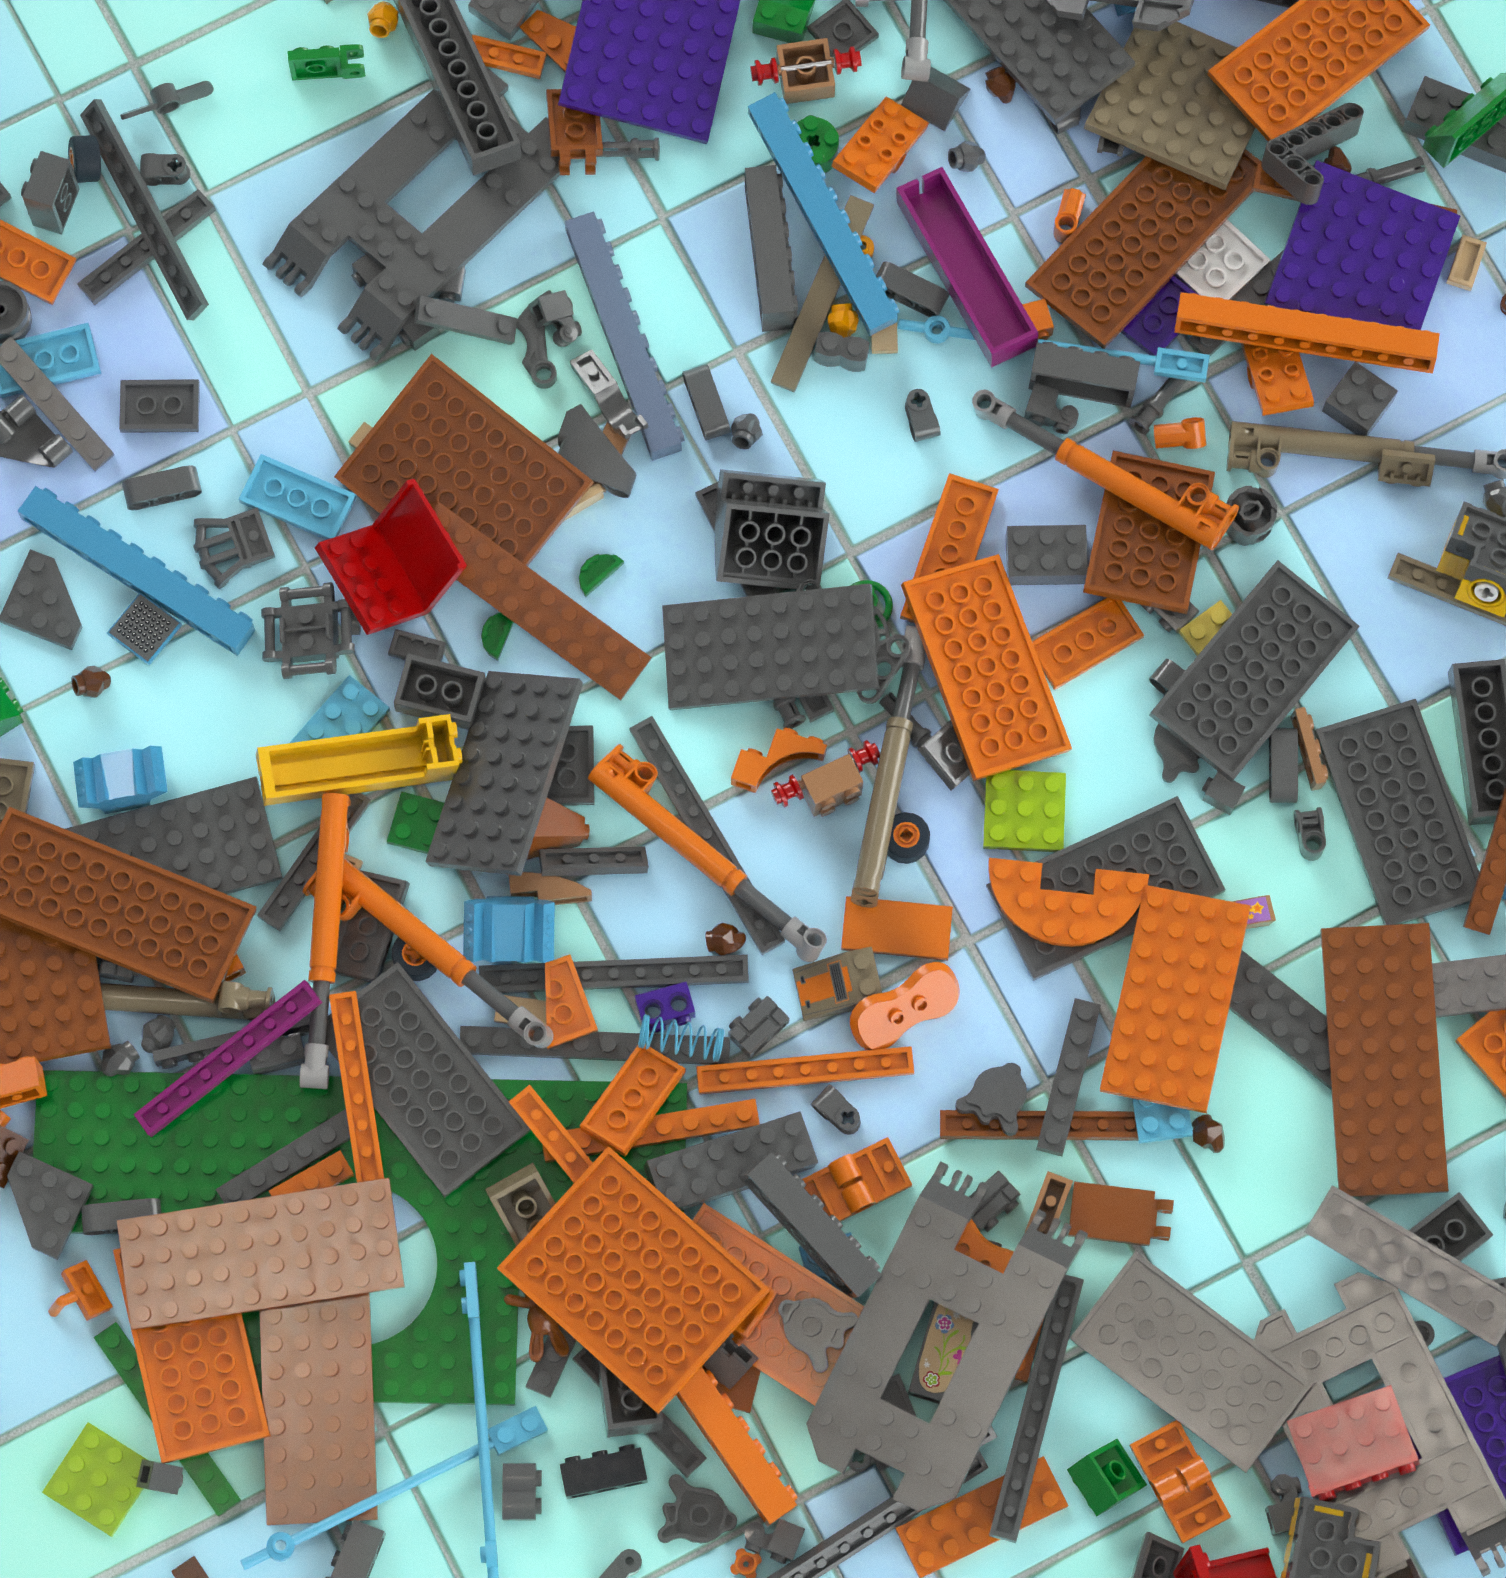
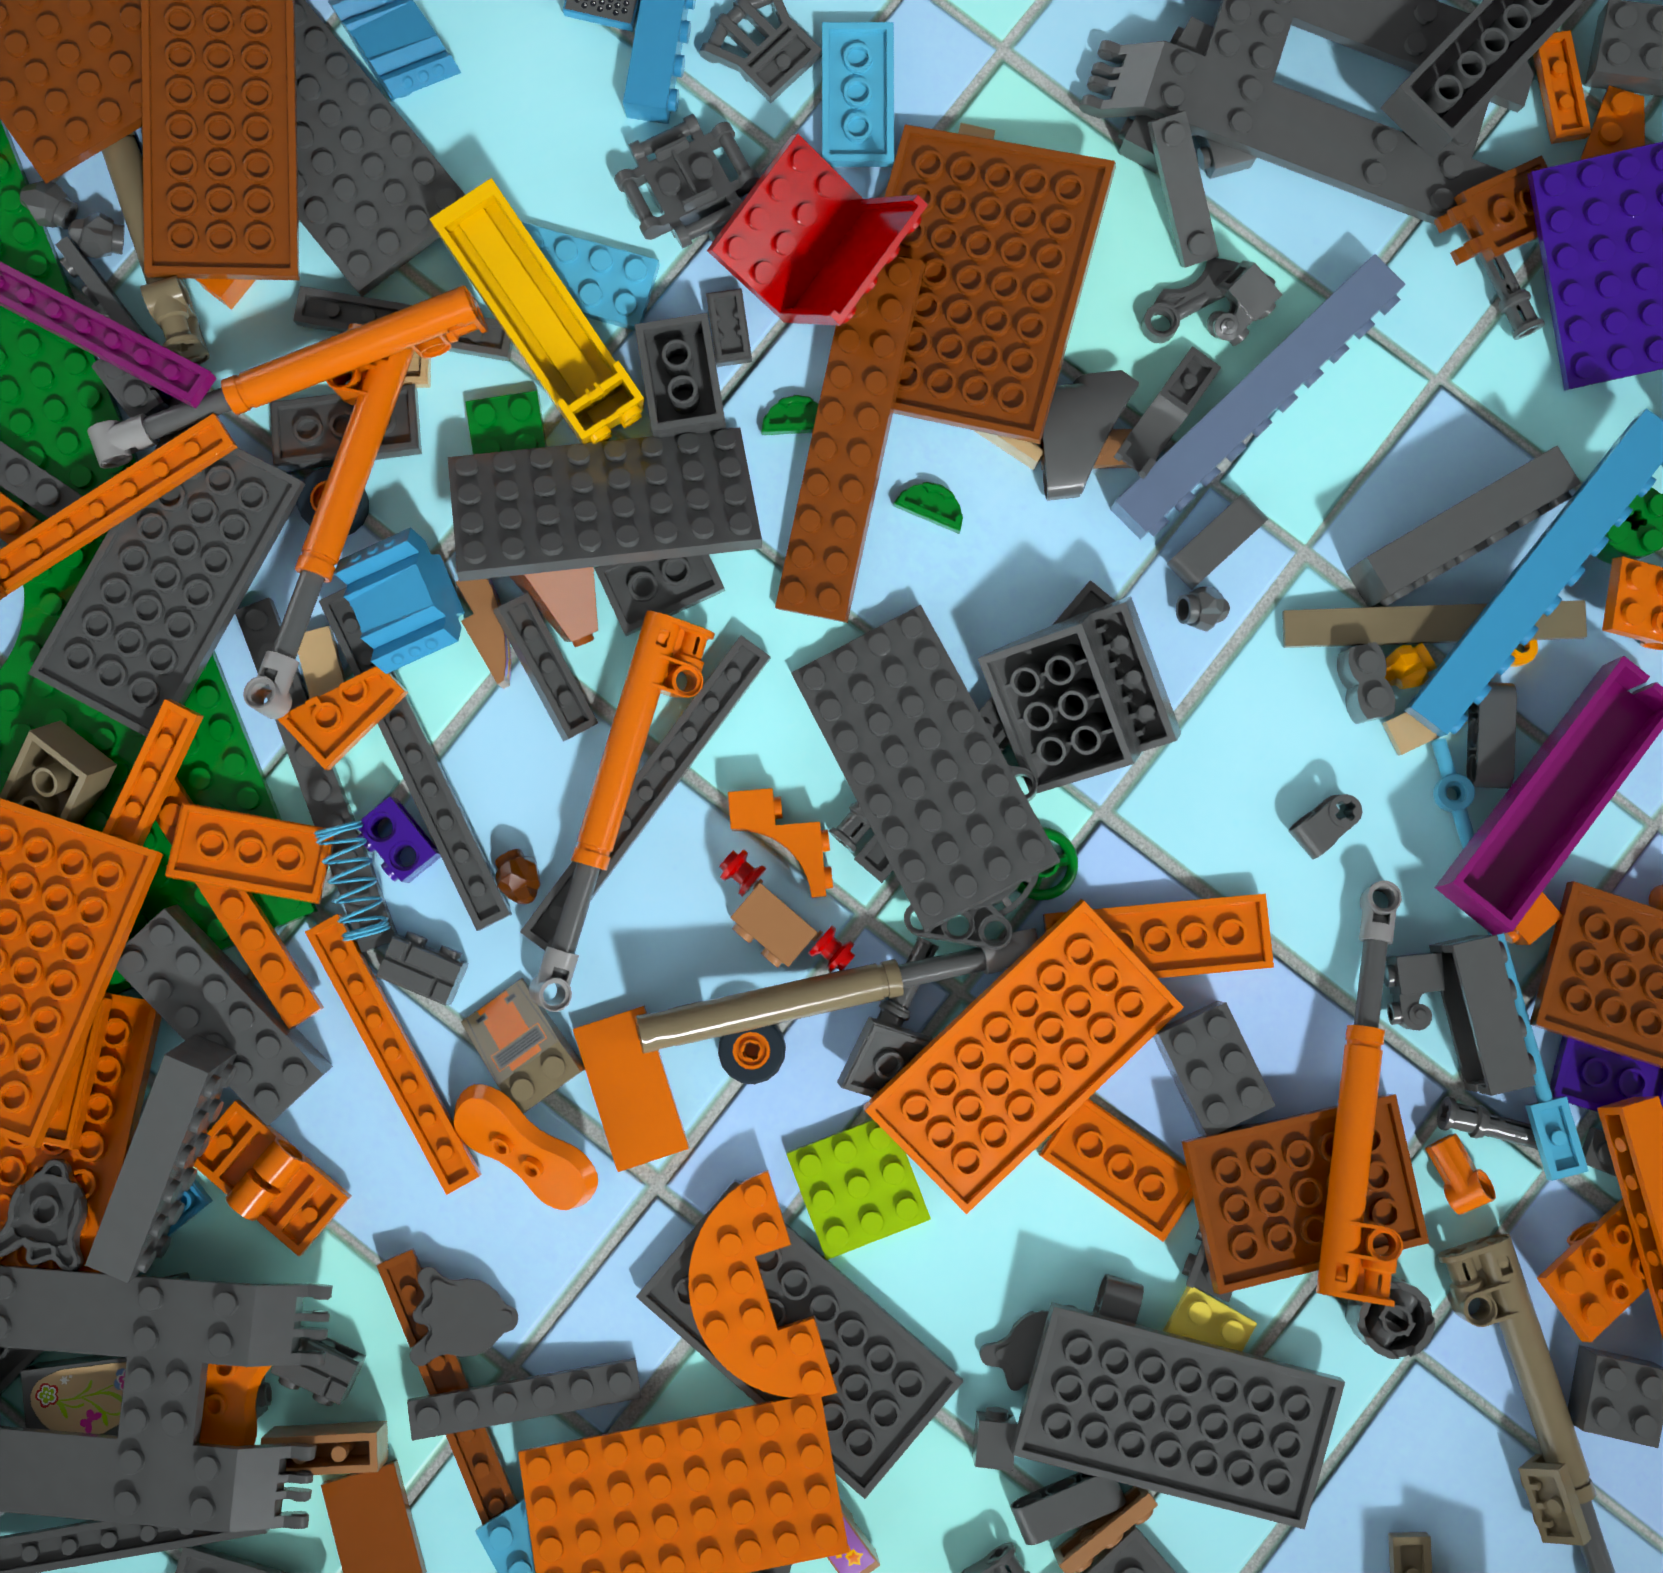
camera: 65 degrees right, 10 degrees up
dark grey piece [811,1084,861,1135] -> none

